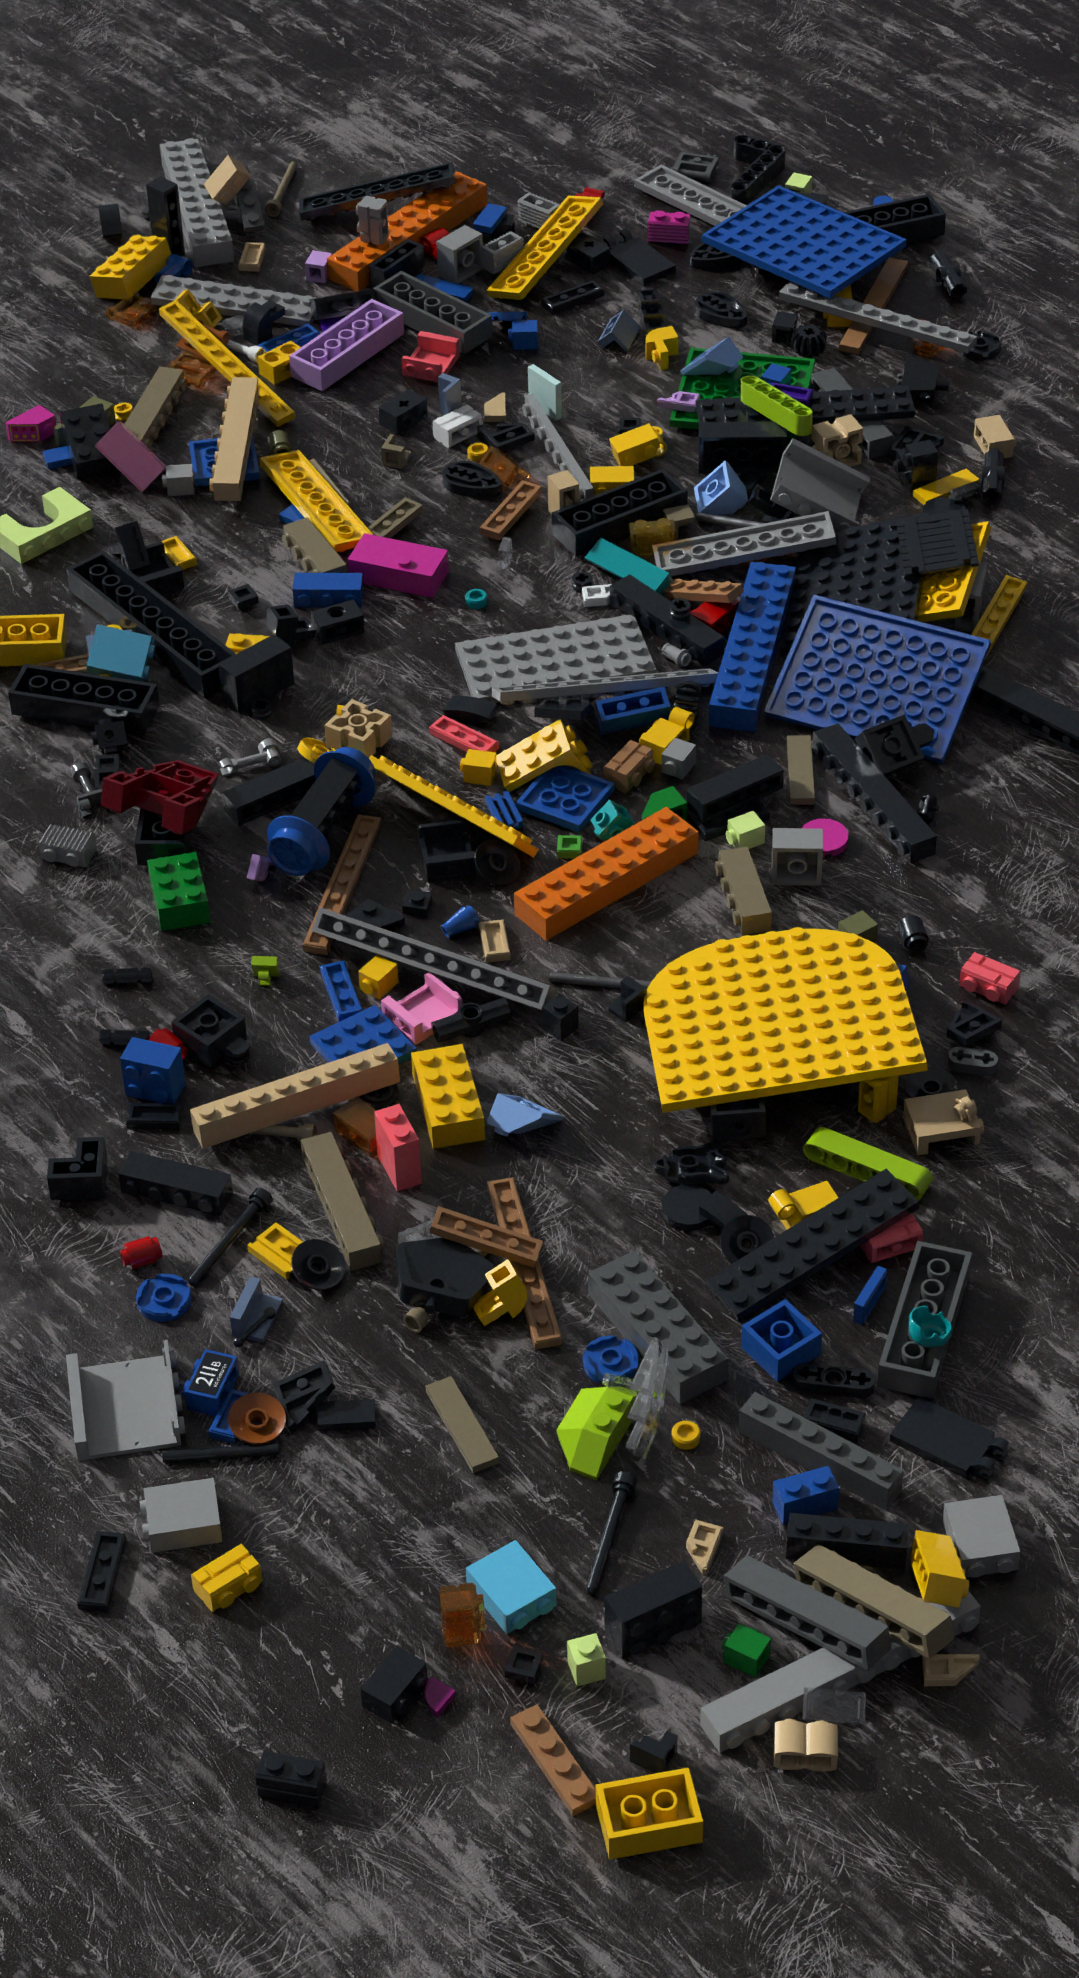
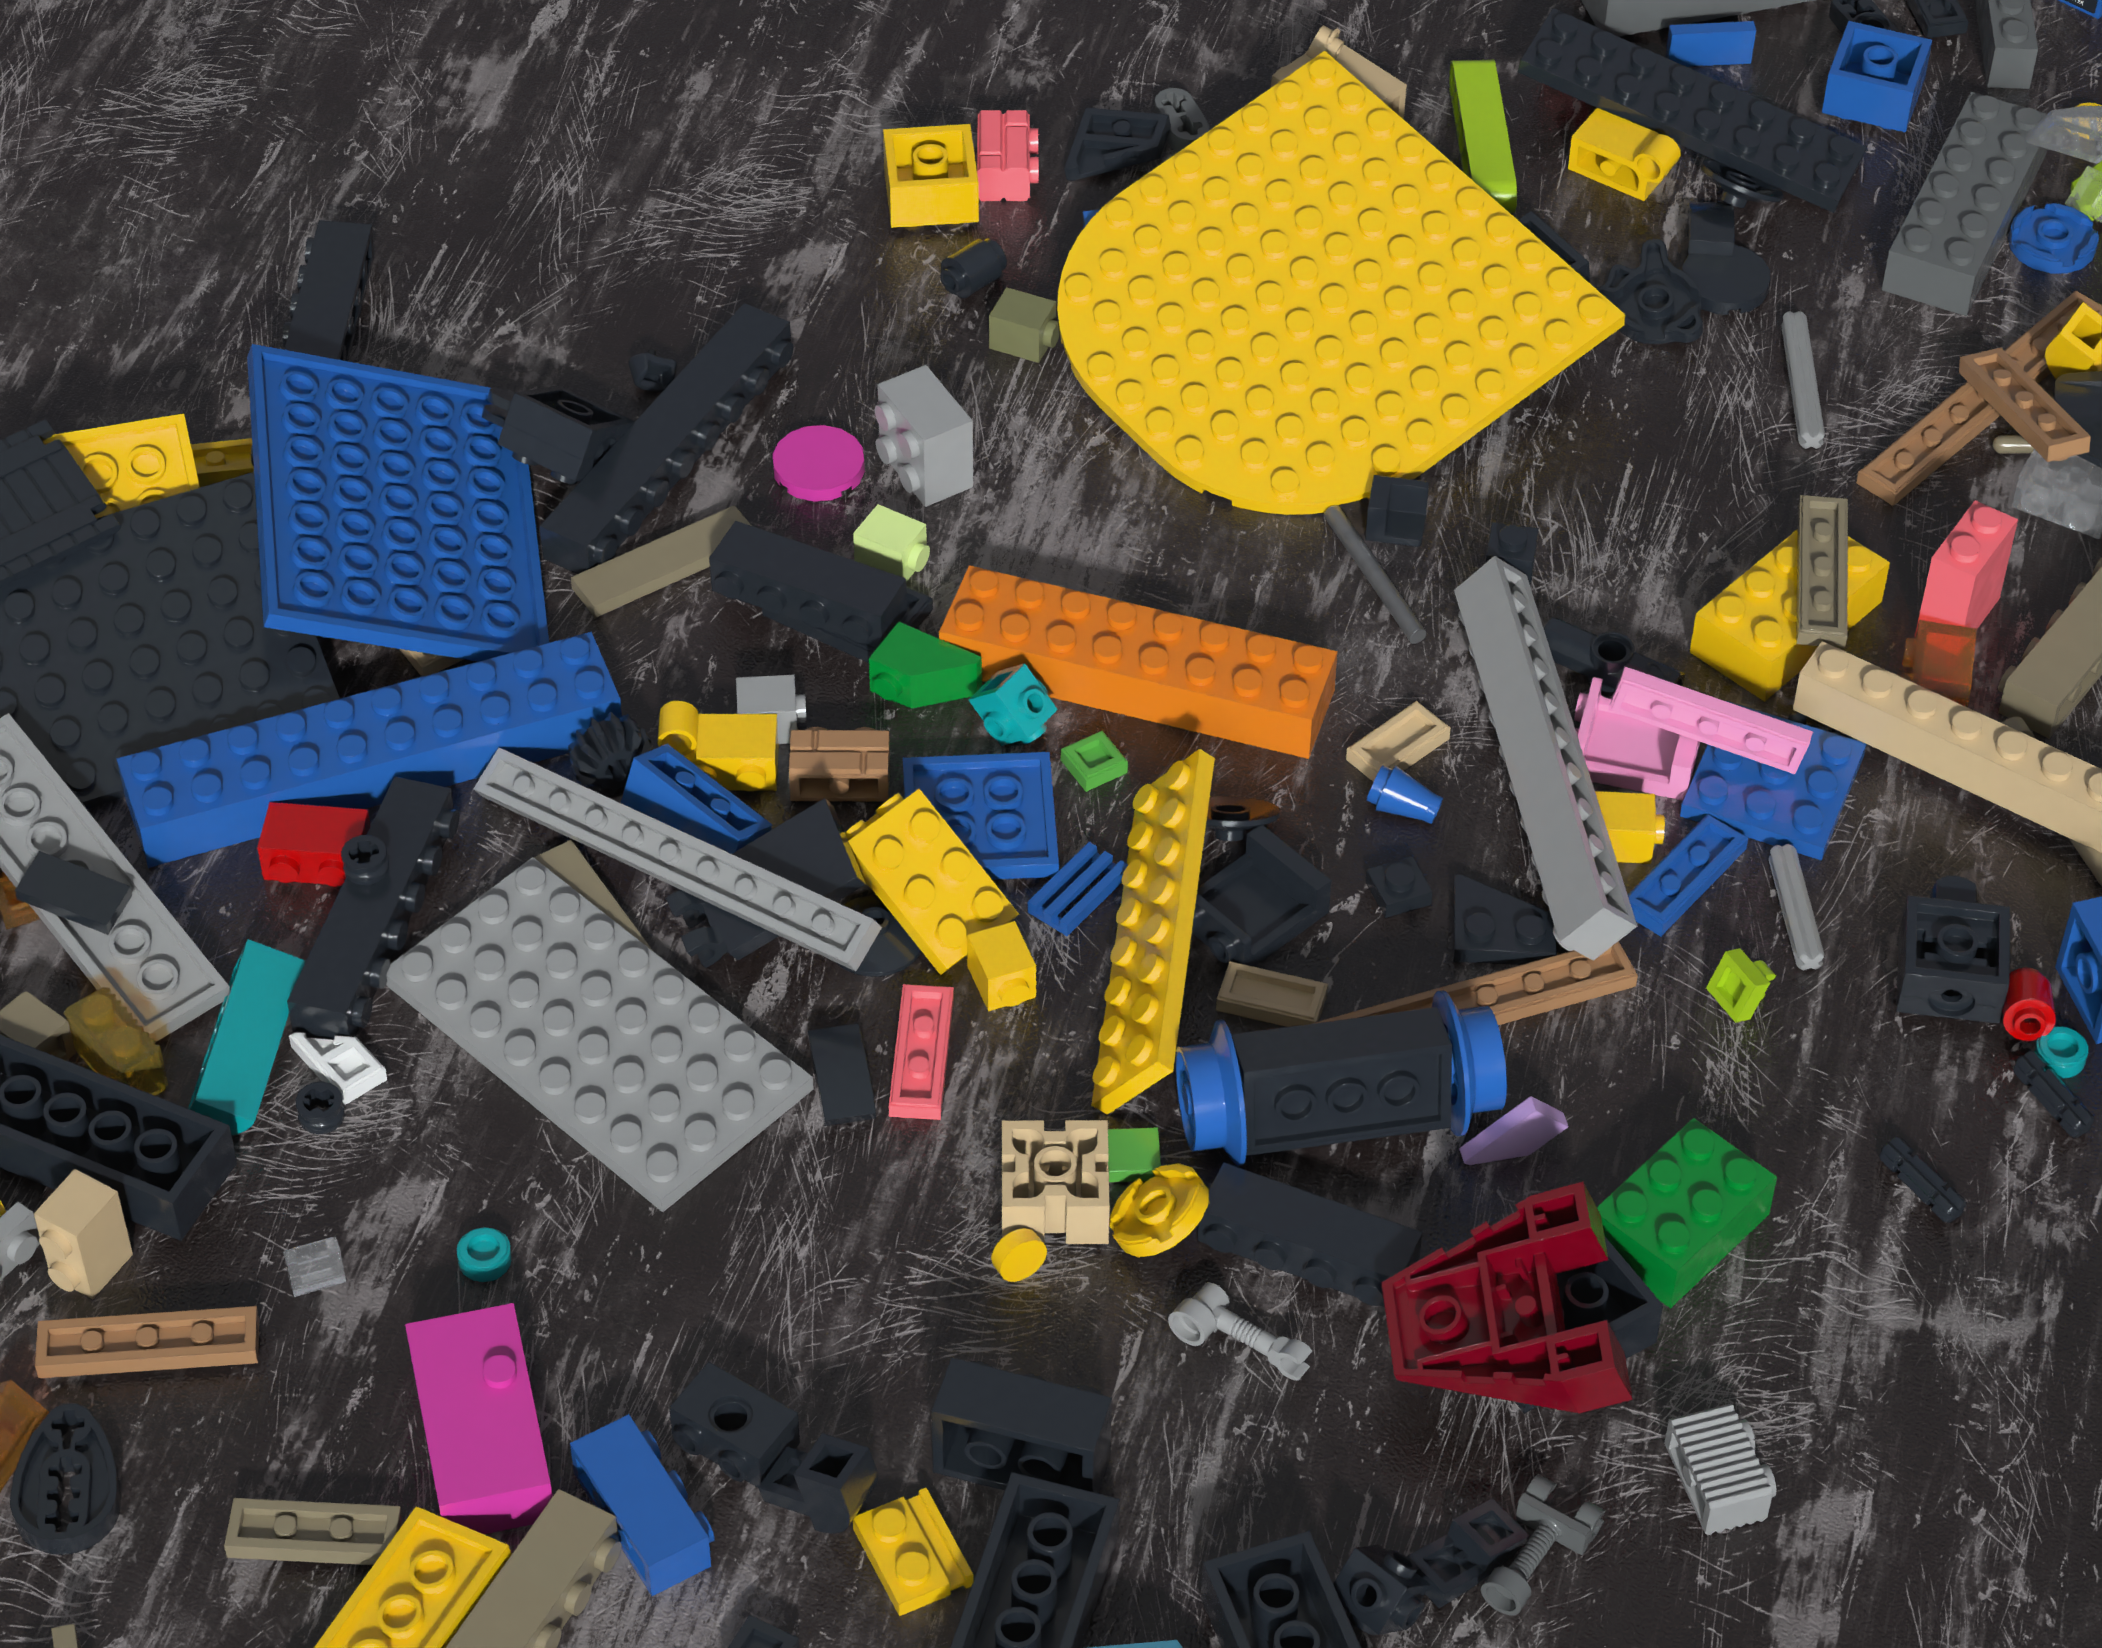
camera: 125 degrees left, 5 degrees up
light blue slope [486,1093,563,1136] -> none
light grey pin [661,643,691,667] -> none
medium nougat plate [662,579,744,603] -> none
dark tan brick [715,847,772,935] -> none
none -> black tile [15,851,132,935]
none -> yellow brick [883,124,979,228]
none -> tan tile [1216,961,1328,1027]
none -> bright pink tile [1608,667,1813,774]
none -> light grey axle [1768,844,1825,970]
none -> light grey axle [1781,311,1825,449]
none -> dark tan tile [1796,495,1848,648]

